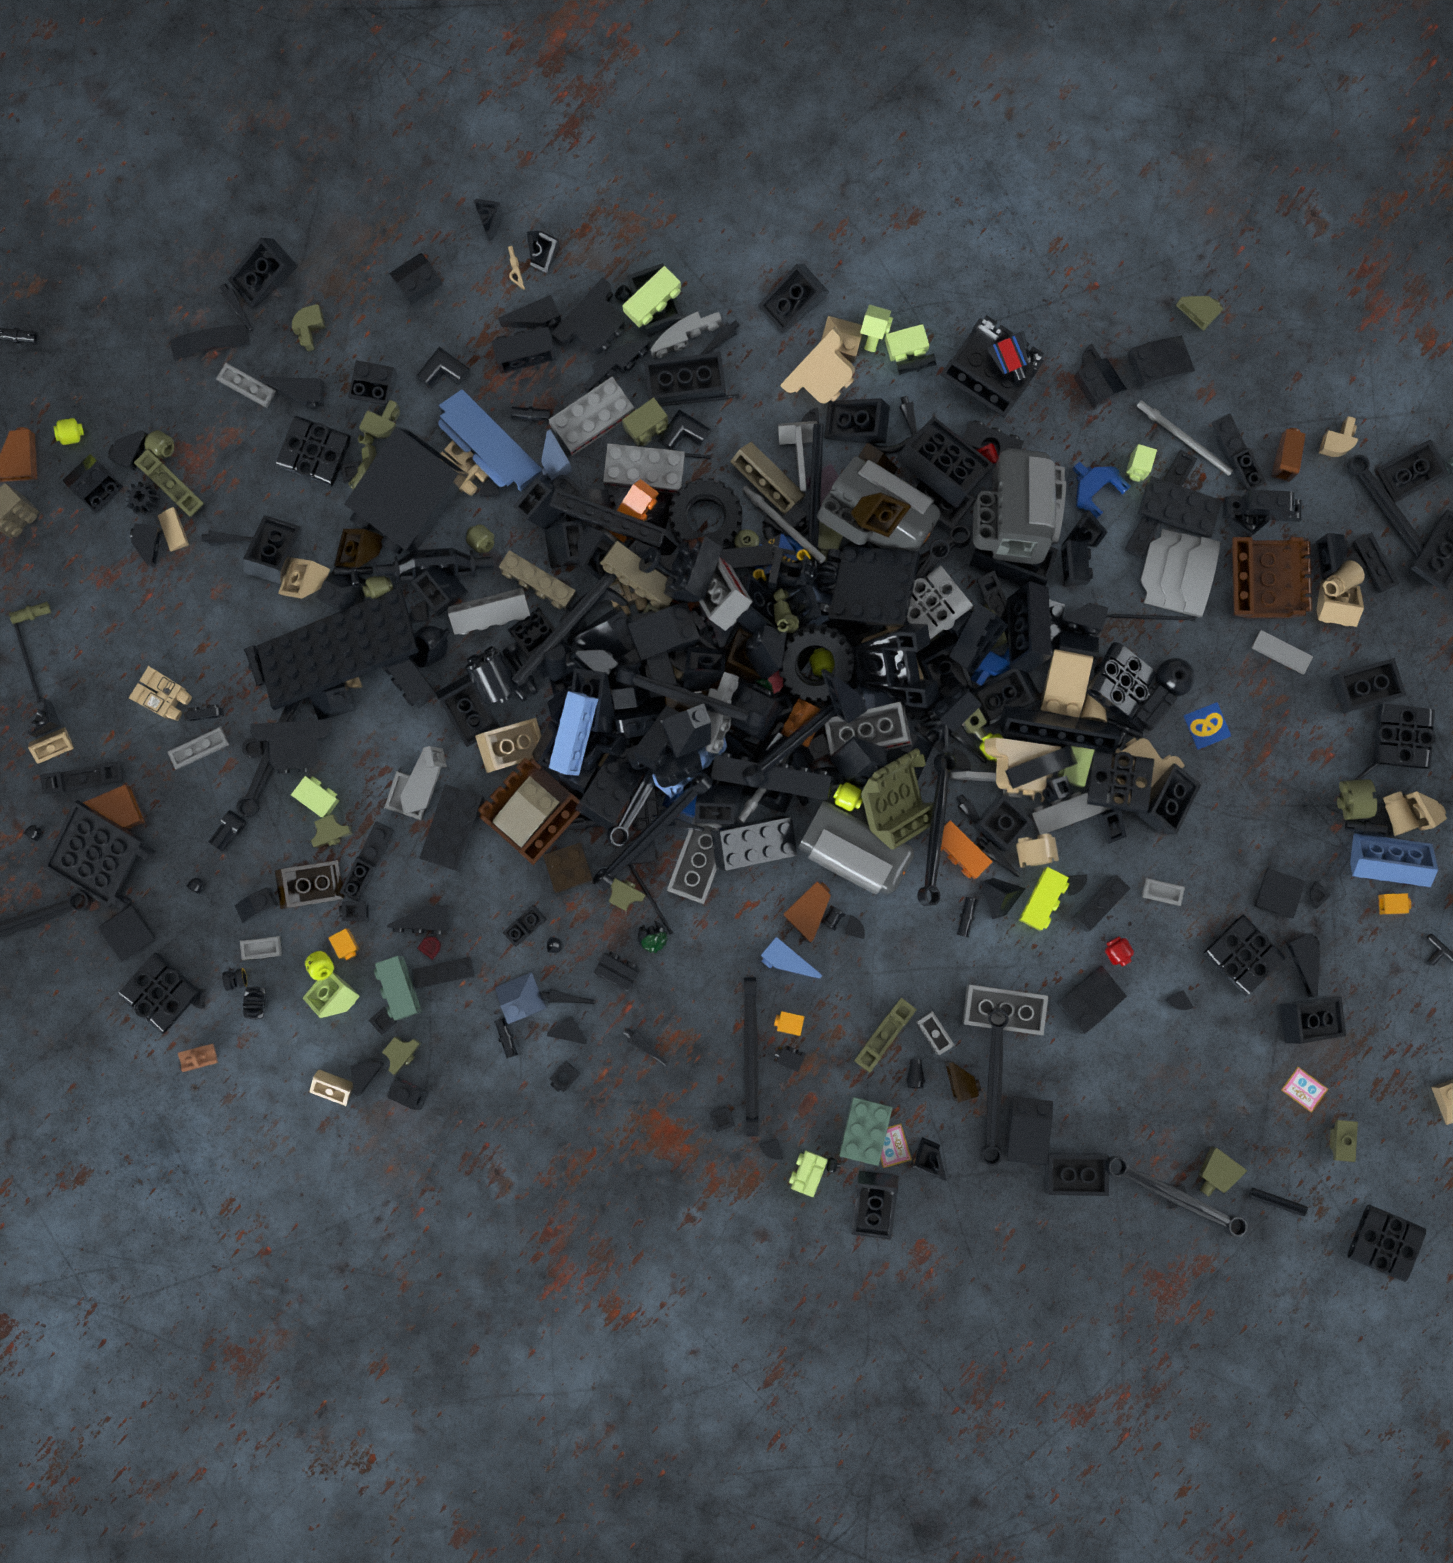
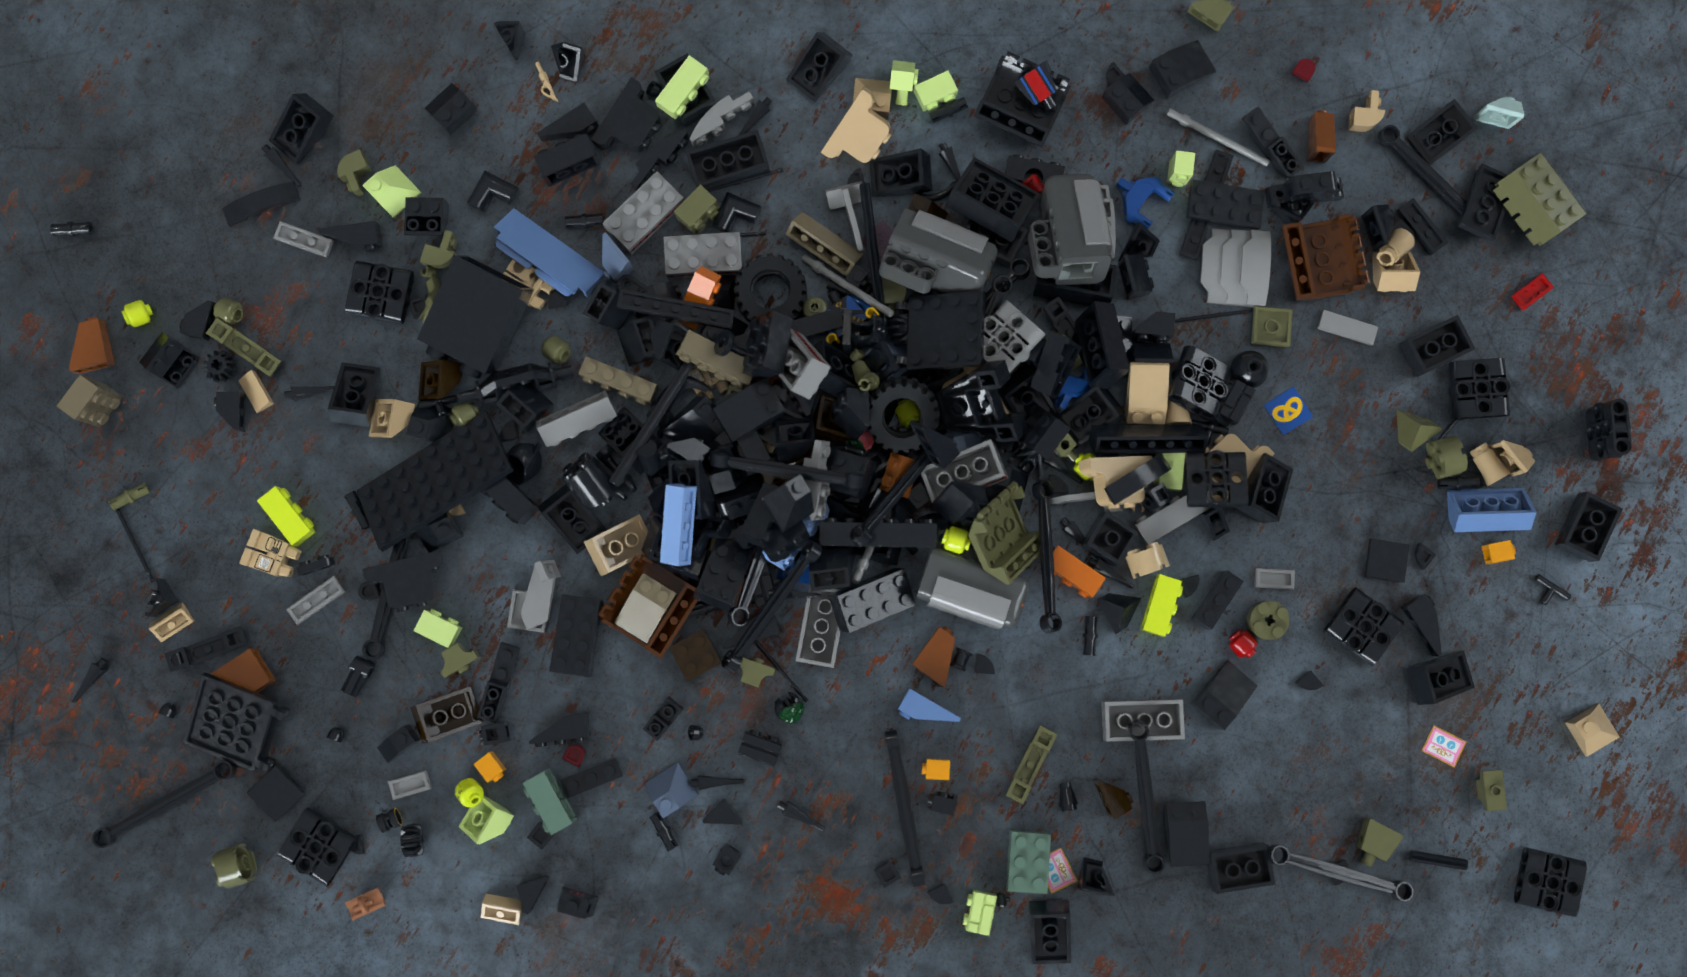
camera: 10 degrees left, 0 degrees up
olive brick [382,1036,422,1075] -> none
dark brown slope [851,492,911,538] -> none
light grey brick [916,1011,954,1055] -> none
none -> olive brick [211,843,257,889]
none -> neon yellow brick [257,486,316,547]
none -> yellowish green slope [363,165,421,218]
none -> olive brick [1245,601,1289,640]
none -> olive plate [1251,306,1293,348]
none -> dark red tile [1292,59,1316,82]
none -> olive slope [1397,409,1442,452]

